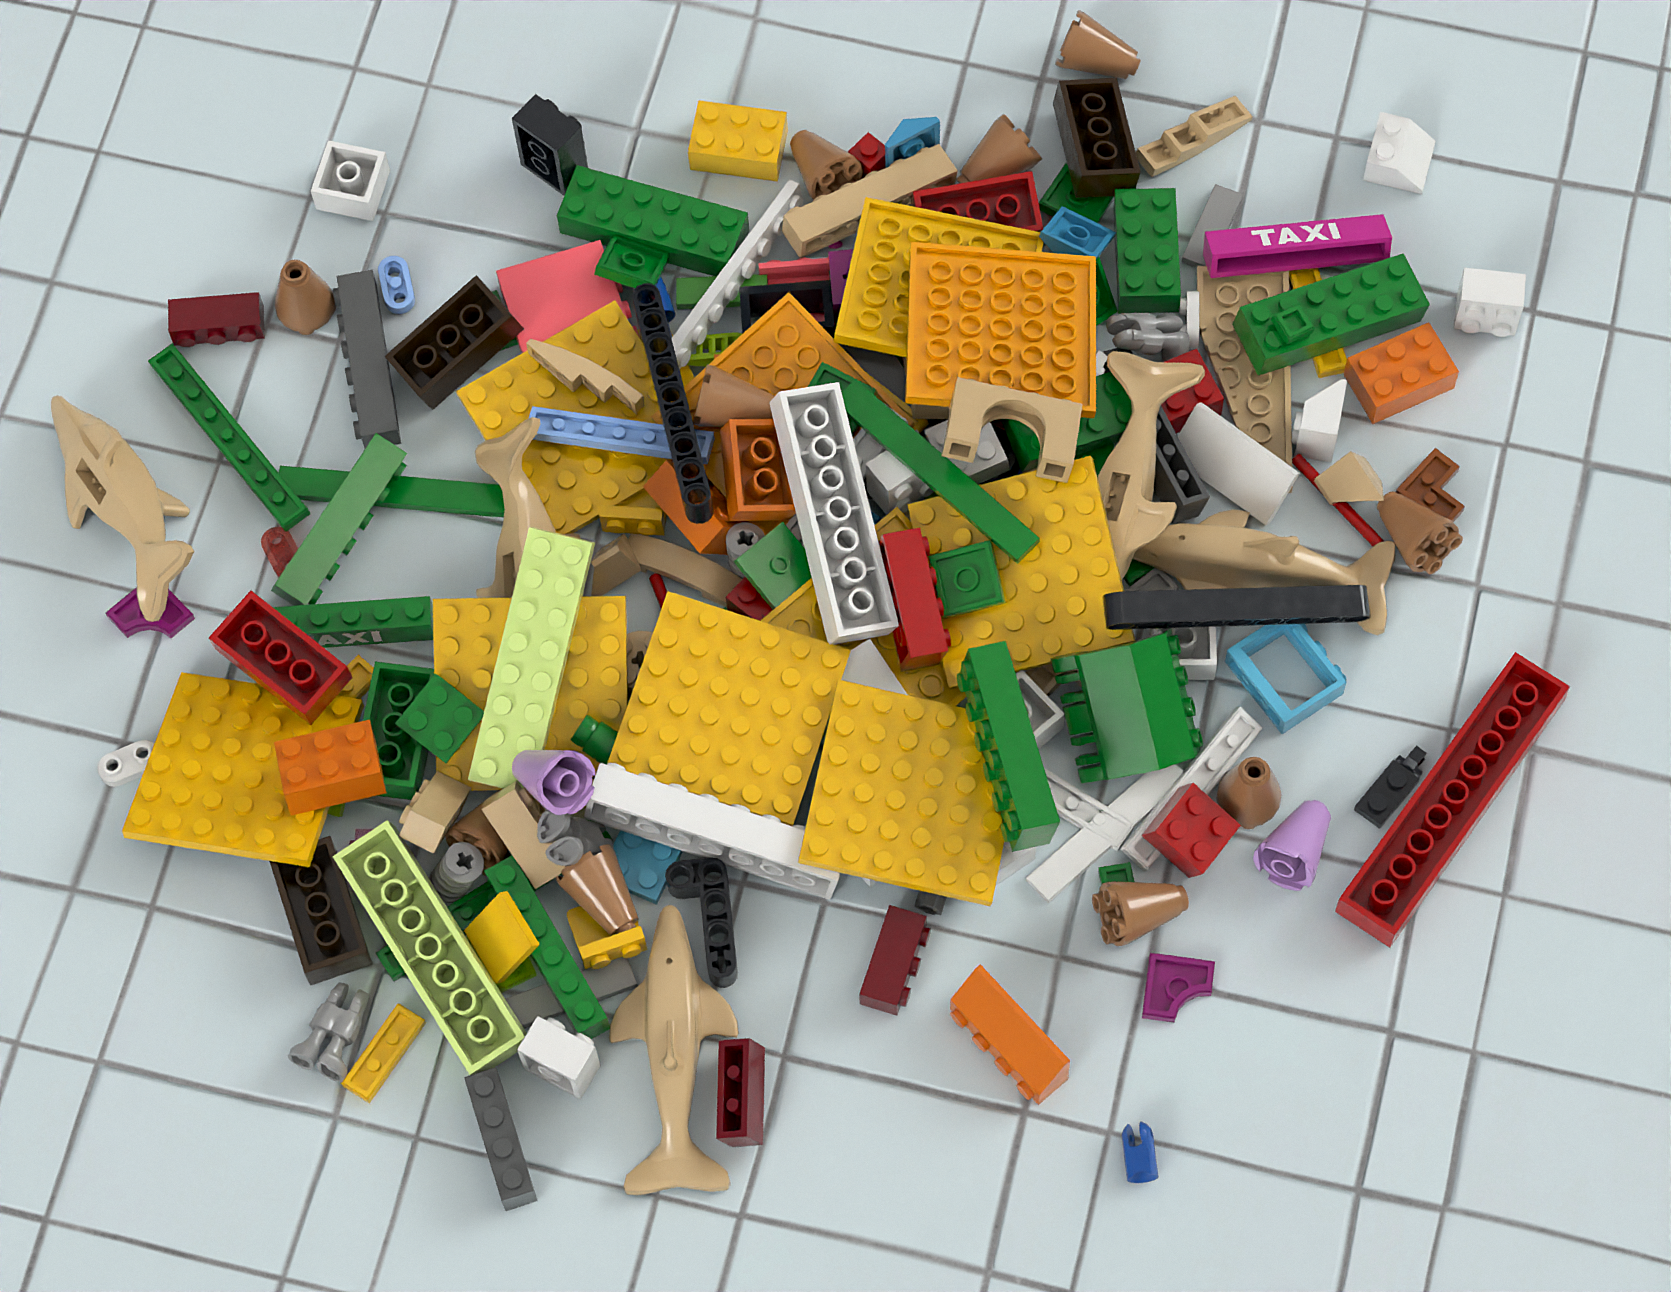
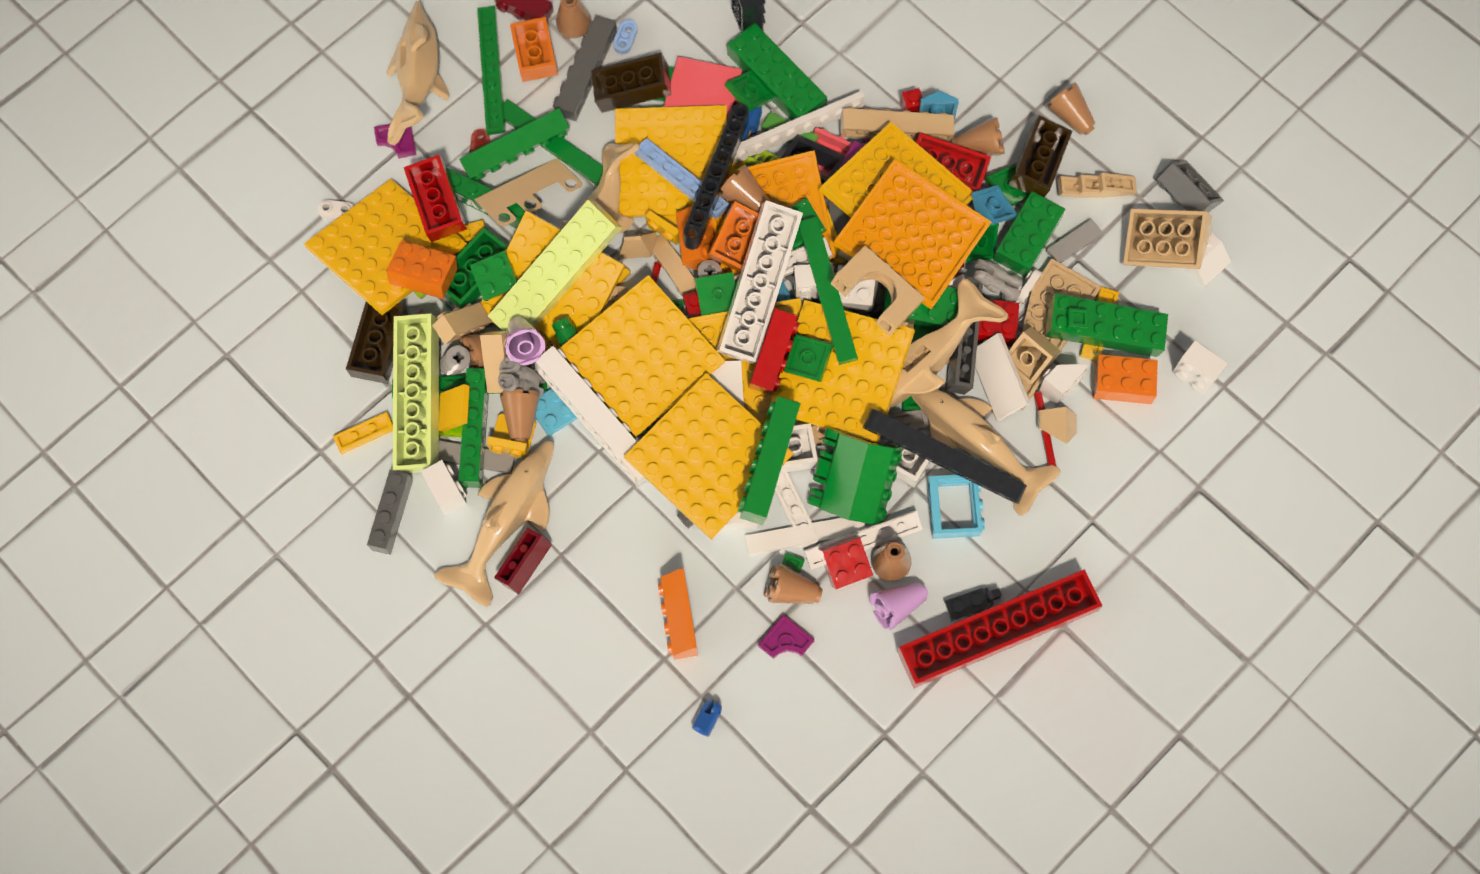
camera: 30 degrees right, 5 degrees up
light grey piece [288,982,369,1082] -> none
tan slope [526,339,644,414] -> none
black beam [665,857,738,988] -> none
yellow brick [688,100,788,182] -> none
medium nougat cone [790,130,863,200] -> none
dark red brick [859,905,931,1016] -> none
dark pink brick [1203,214,1392,278] -> none
medium nougat cone [1377,491,1463,574] -> none
dark orange plate [1396,448,1465,522] -> none
none -> tan piece [474,158,583,226]
none -> orange brick [510,17,558,82]
none -> tan slope [1009,327,1061,385]
none -> tan slope [1123,209,1212,269]
none -> dark grey slope [1157,160,1224,213]

